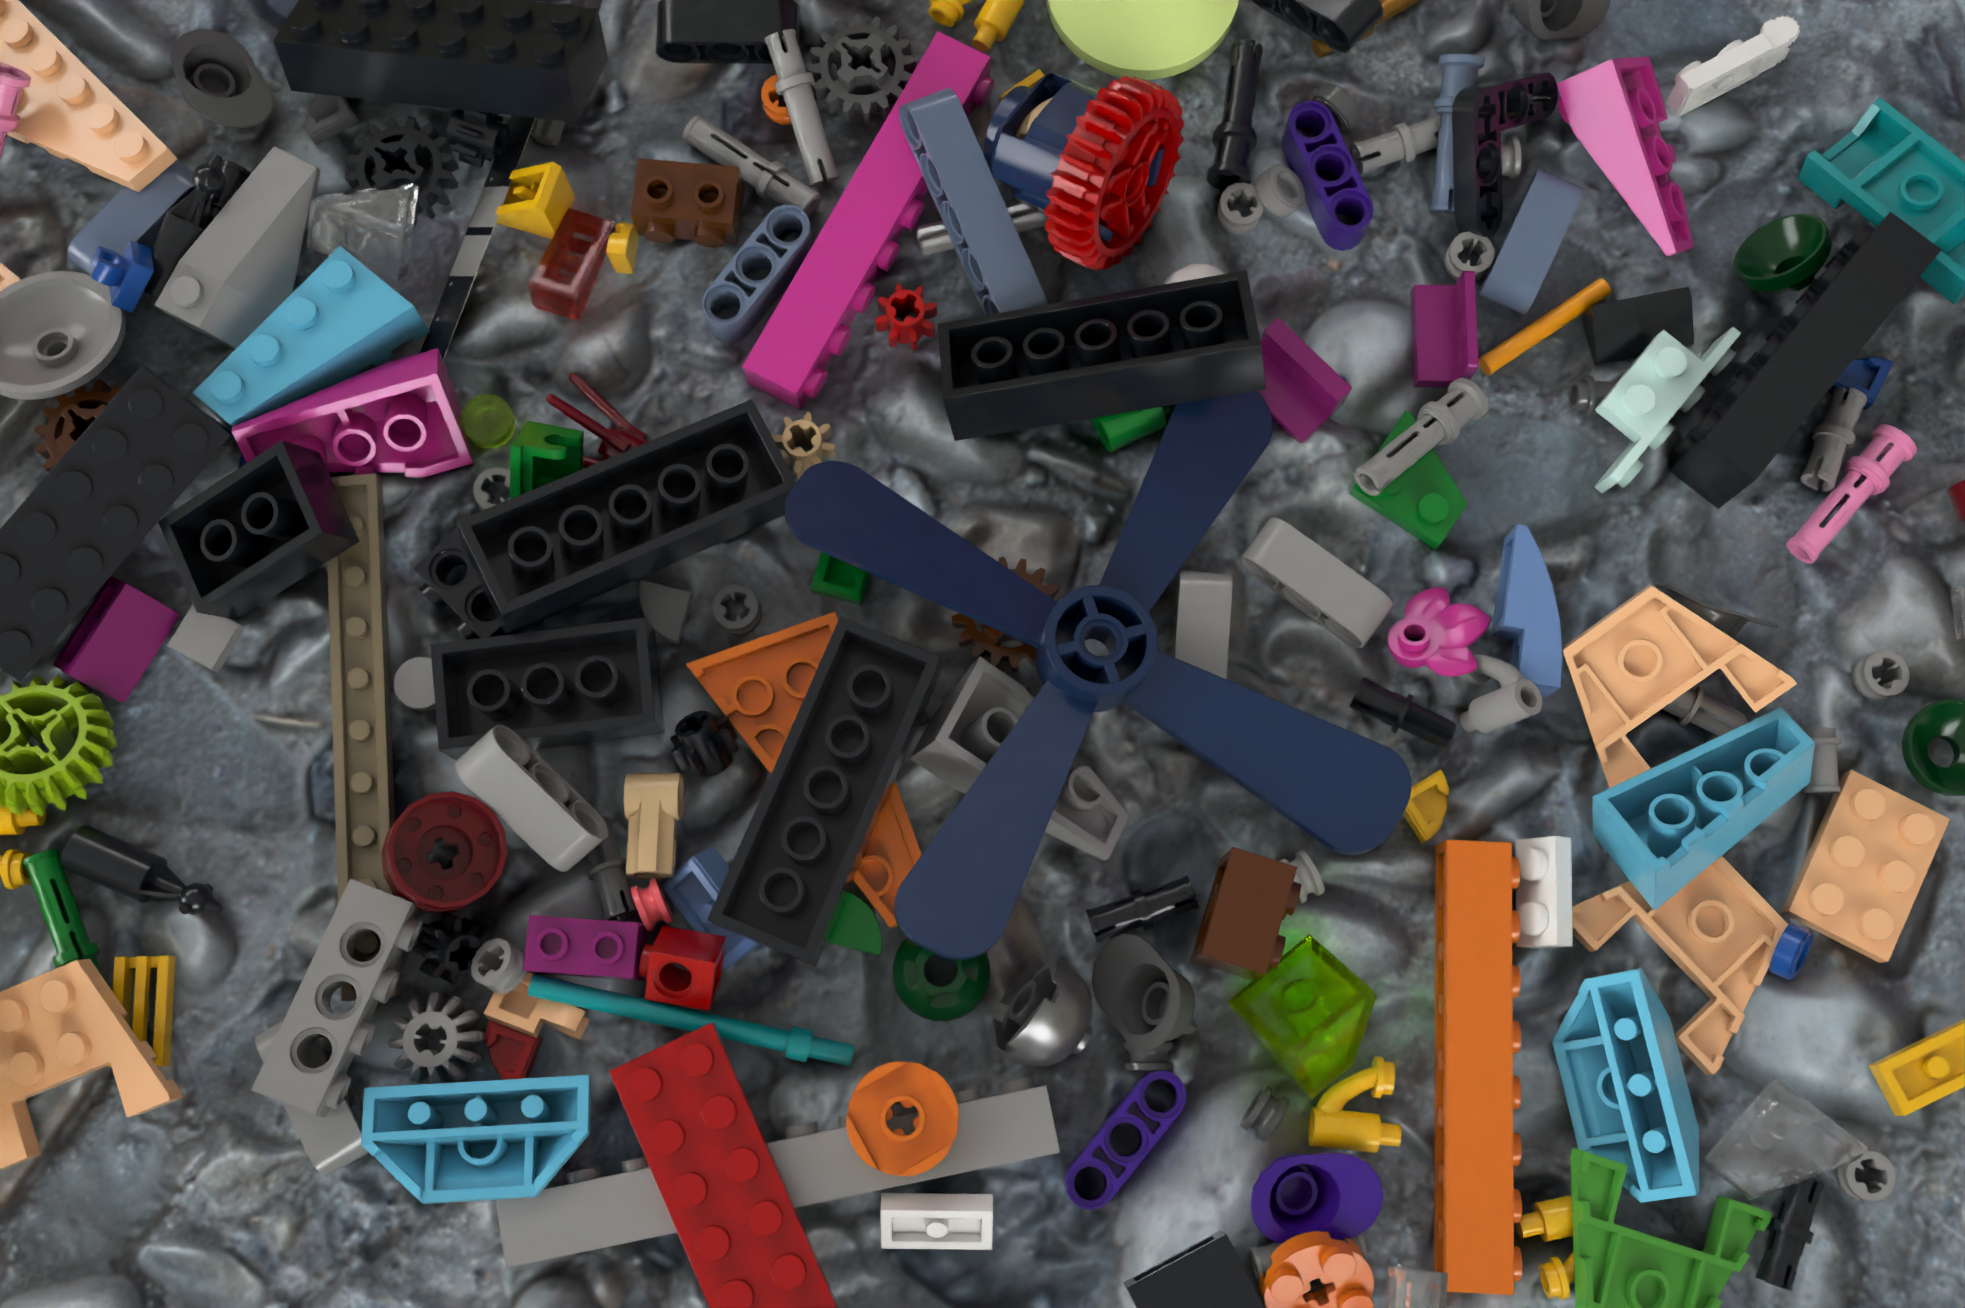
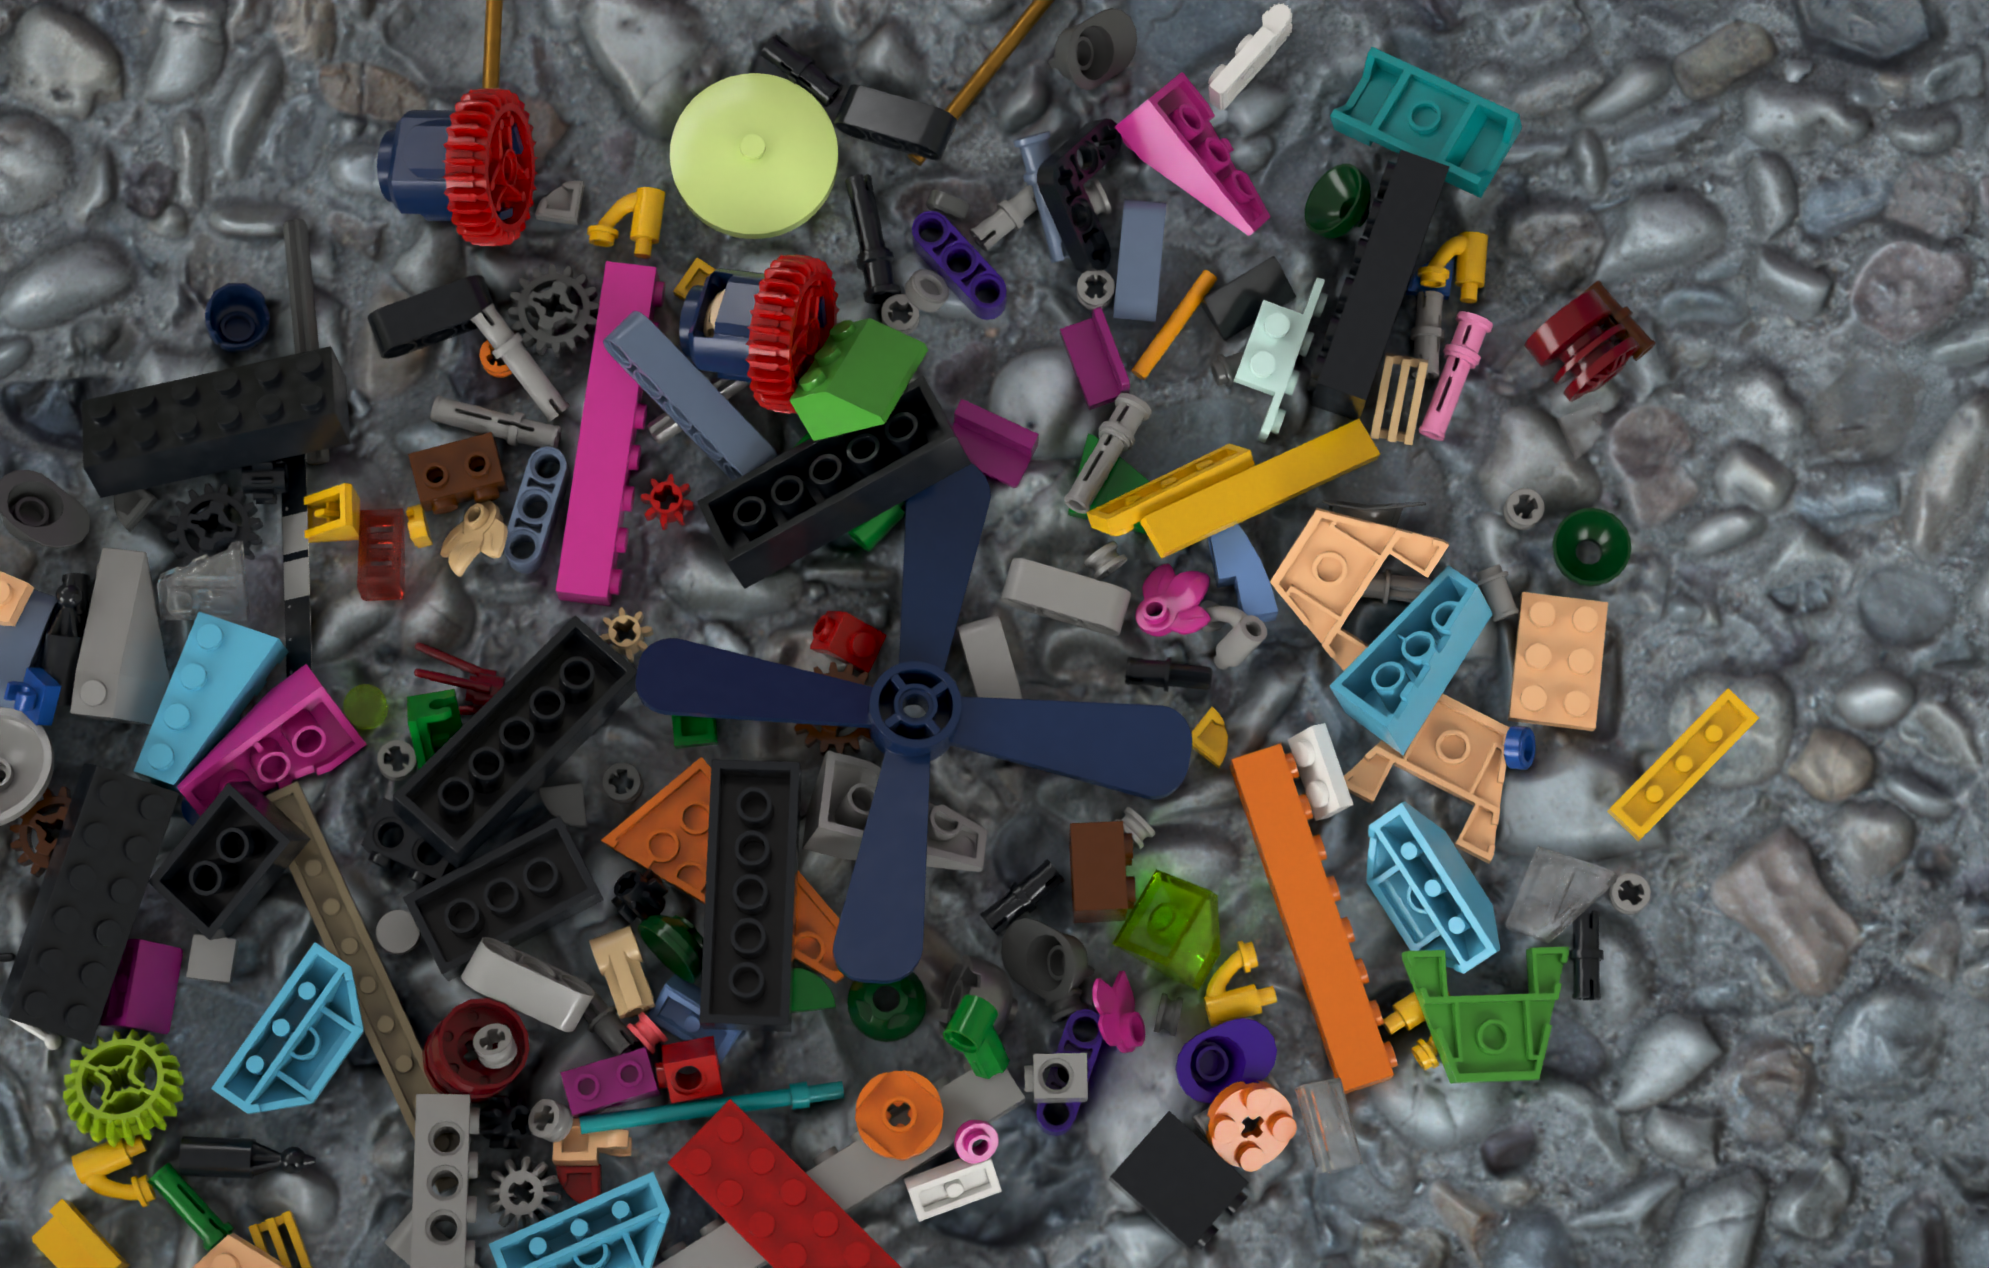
camera: 20 degrees left, 0 degrees up
none -> medium azure wedge [211,942,365,1114]
none -> tan plate [440,500,508,577]
none -> light grey bush [473,1023,517,1069]
none -> dark green piece [637,915,703,984]
none -> bright green slope [790,318,928,441]
none -> red bracket [810,611,887,673]
none -> green piece [943,994,1010,1079]
none -> plate [954,1120,999,1164]
none -> light grey brick [1024,1053,1088,1103]
none -> light grey bush [1084,541,1127,580]
none -> yellow plate [1086,443,1255,536]
none -> dark pink plate [1092,971,1145,1053]
none -> yellow tile [1140,418,1380,559]
none -> tan tile [1370,353,1428,445]
none -> yellow plant [1418,231,1488,303]

